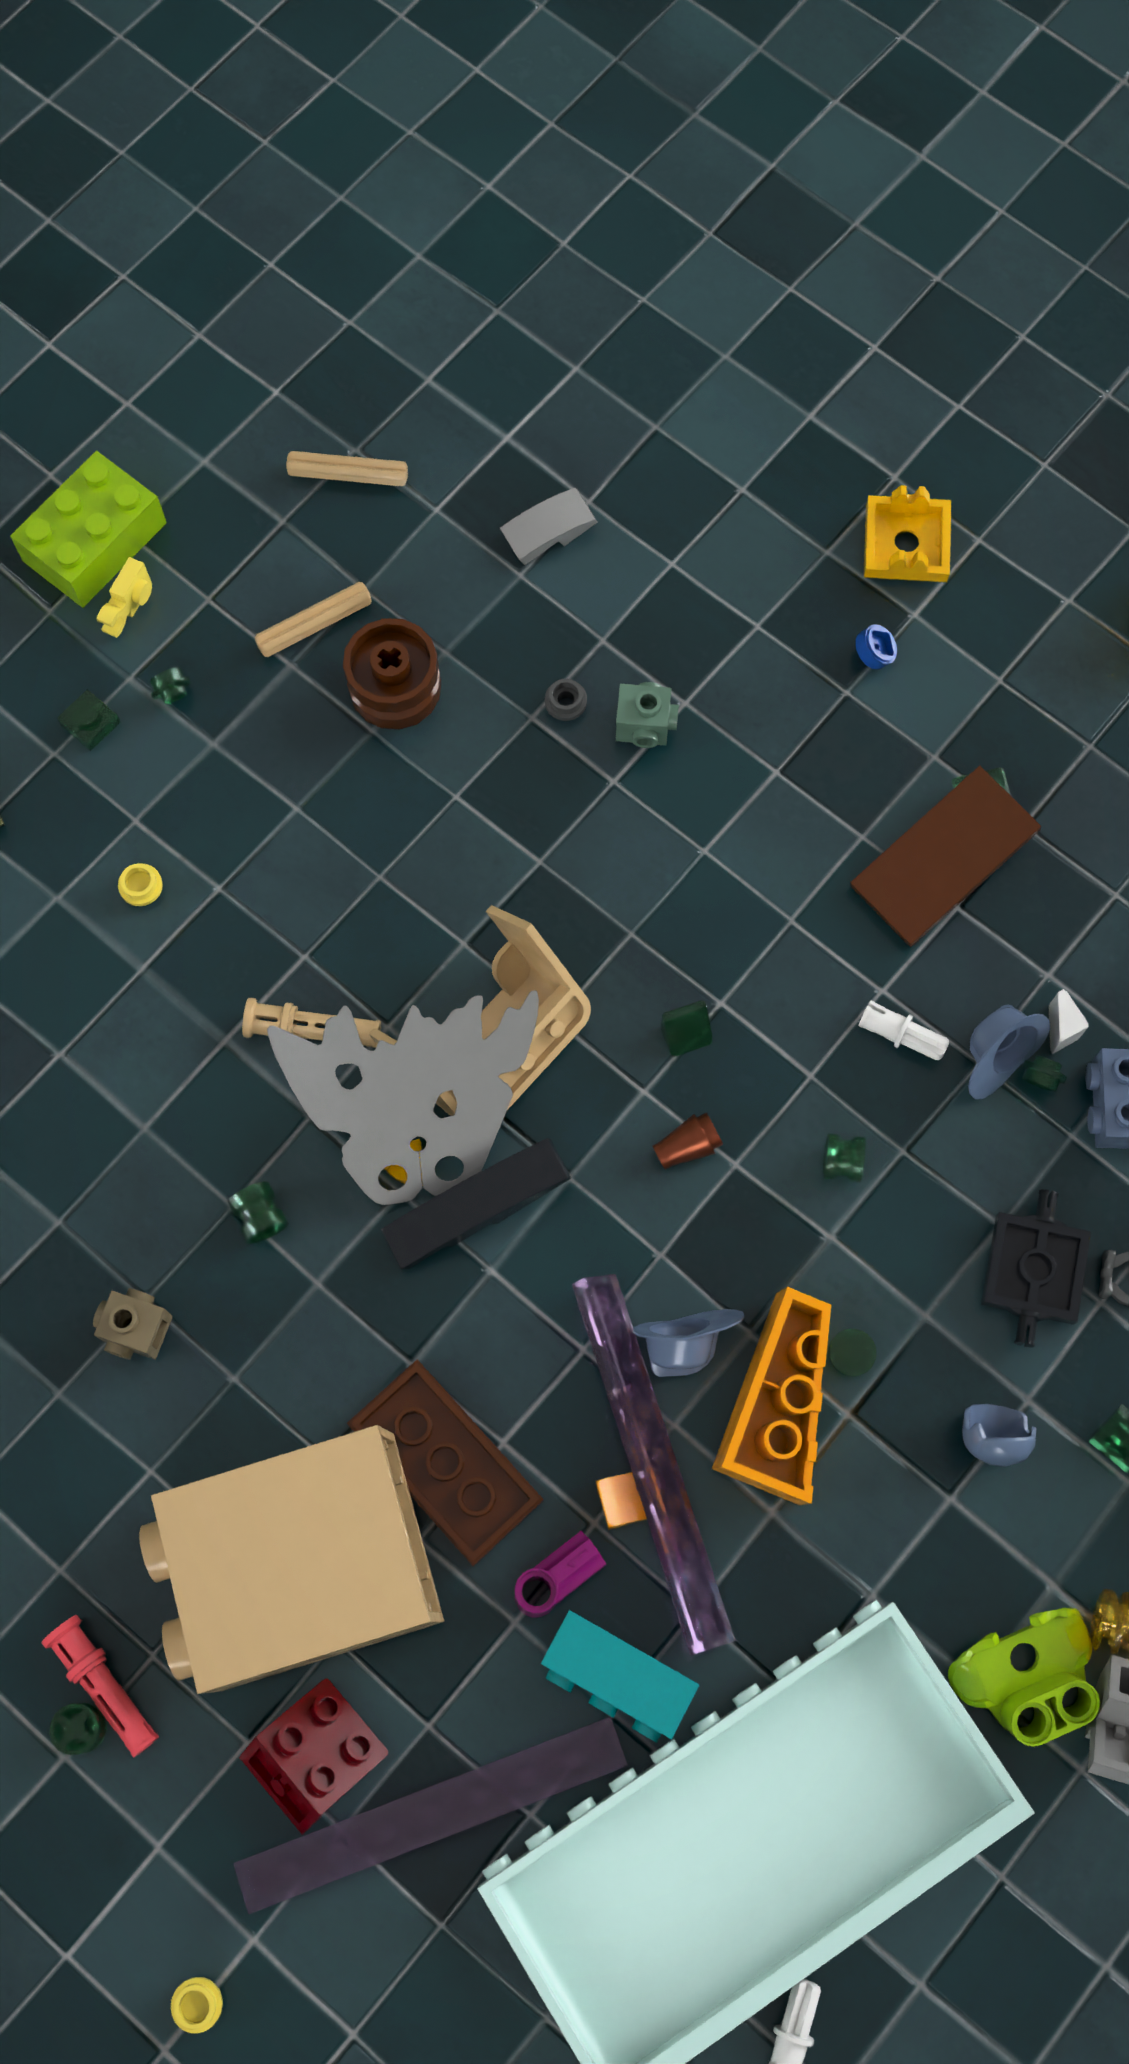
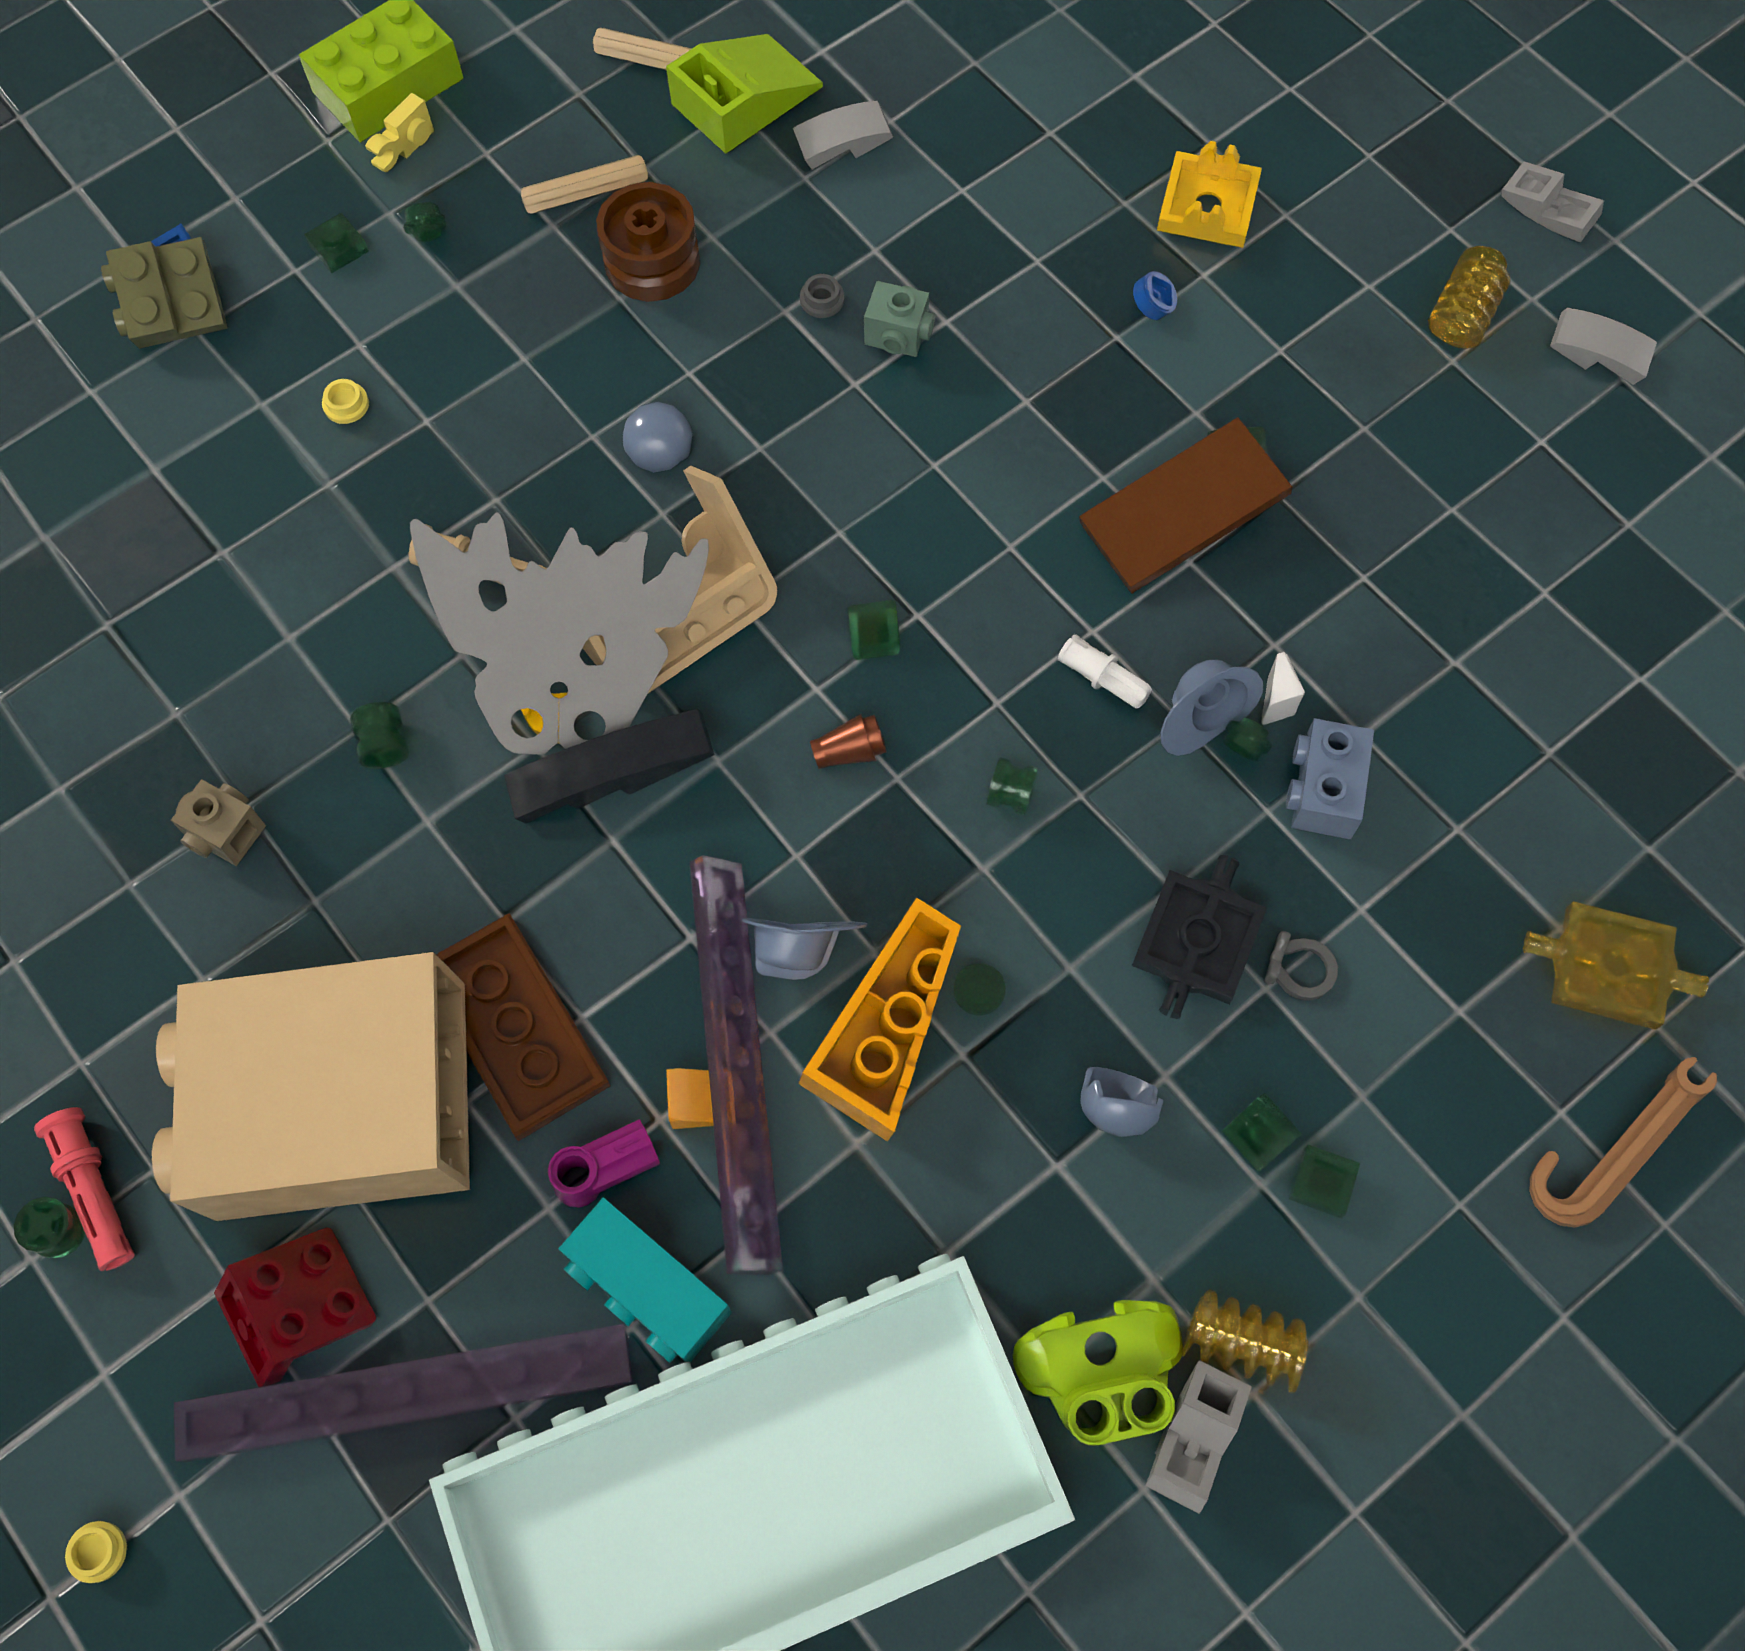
camera: 10 degrees right, 5 degrees down
none -> sand blue hair [623,401,694,473]
none -> lime slope [666,34,823,154]

